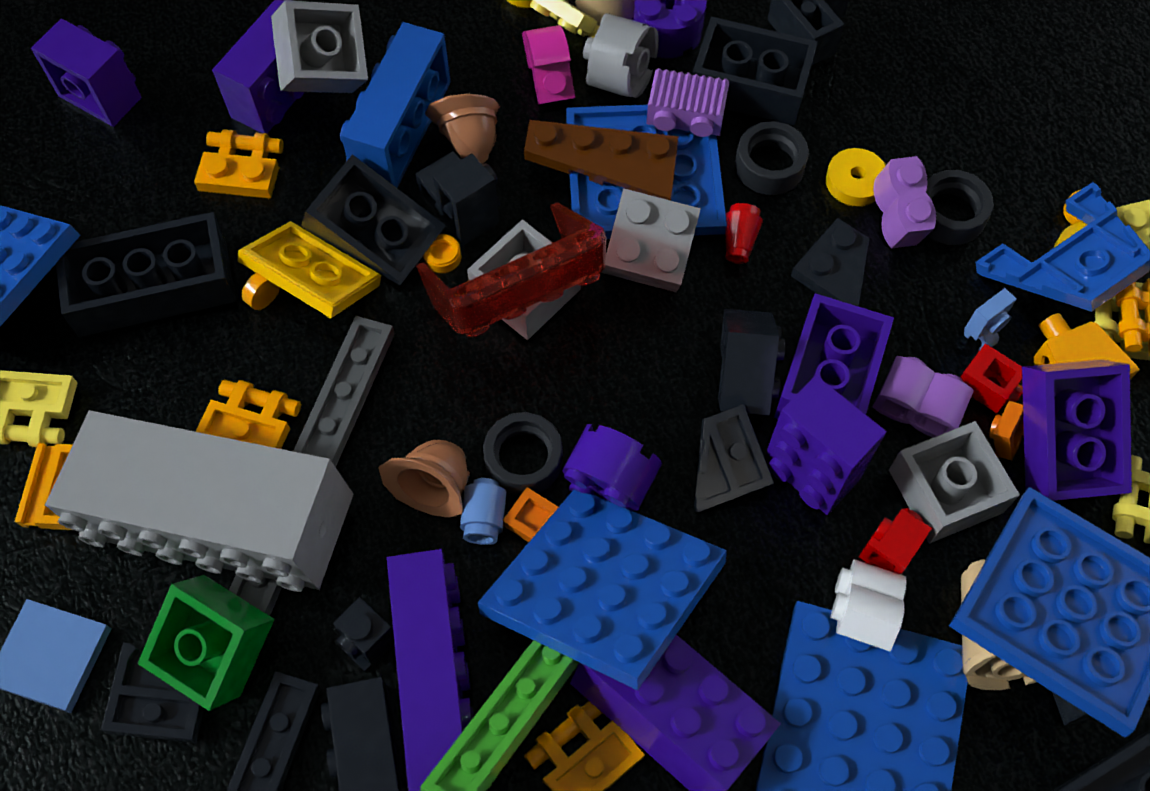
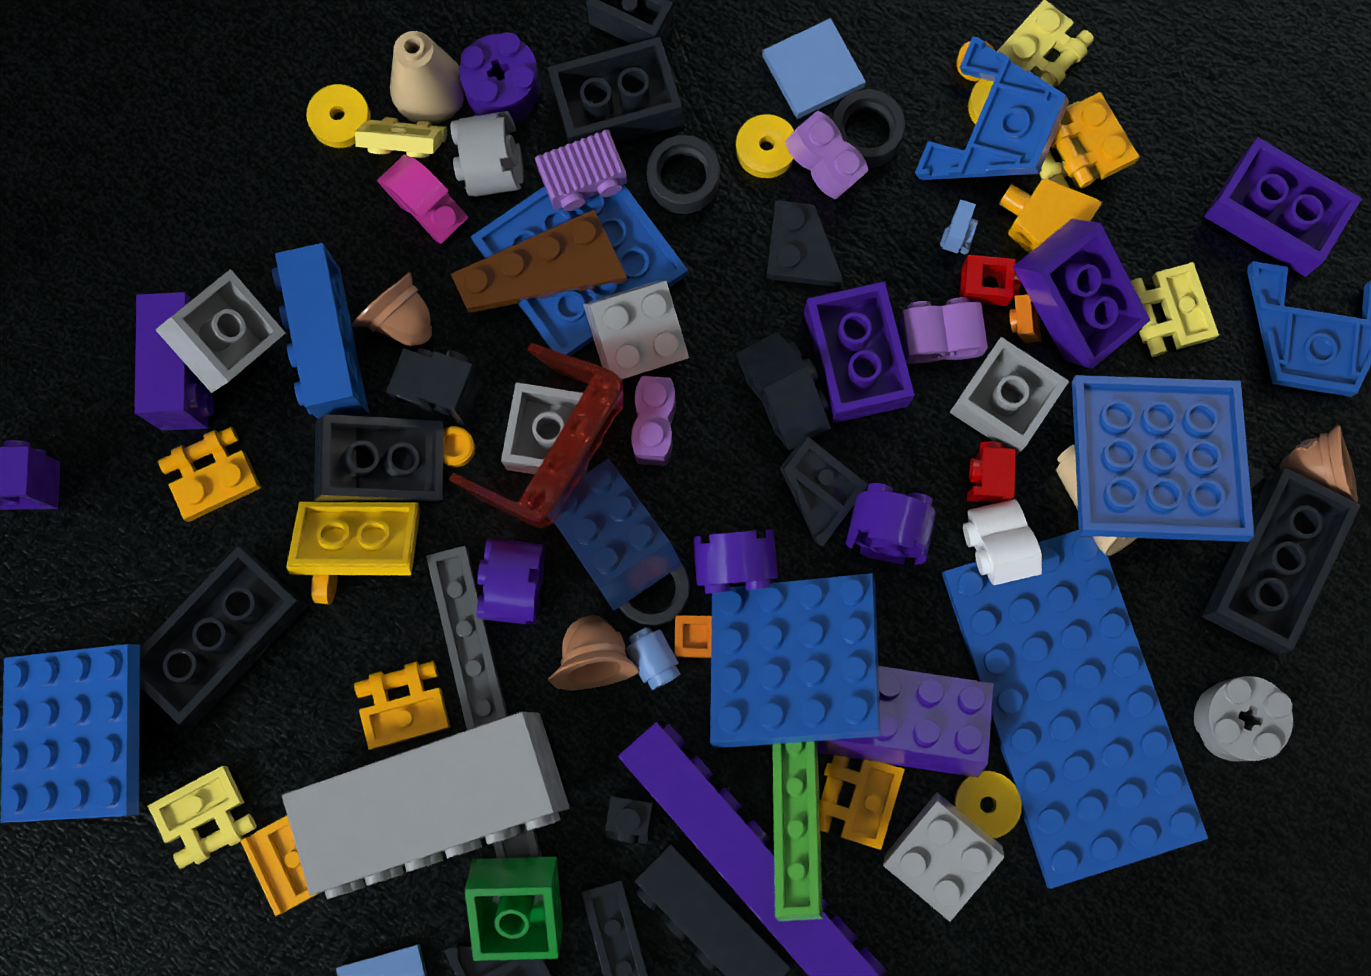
camera: 30 degrees left, 15 degrees up
red cone [725,203,763,264] -> none
dark purple brick [764,375,887,515] -> none
none -> dark purple brick [476,539,545,625]
none -> dark blue brick [541,459,682,610]
none -> medium lavender brick [631,376,676,466]
none -> medium blue tile [763,18,865,119]
none -> dark purple brick [846,483,936,565]

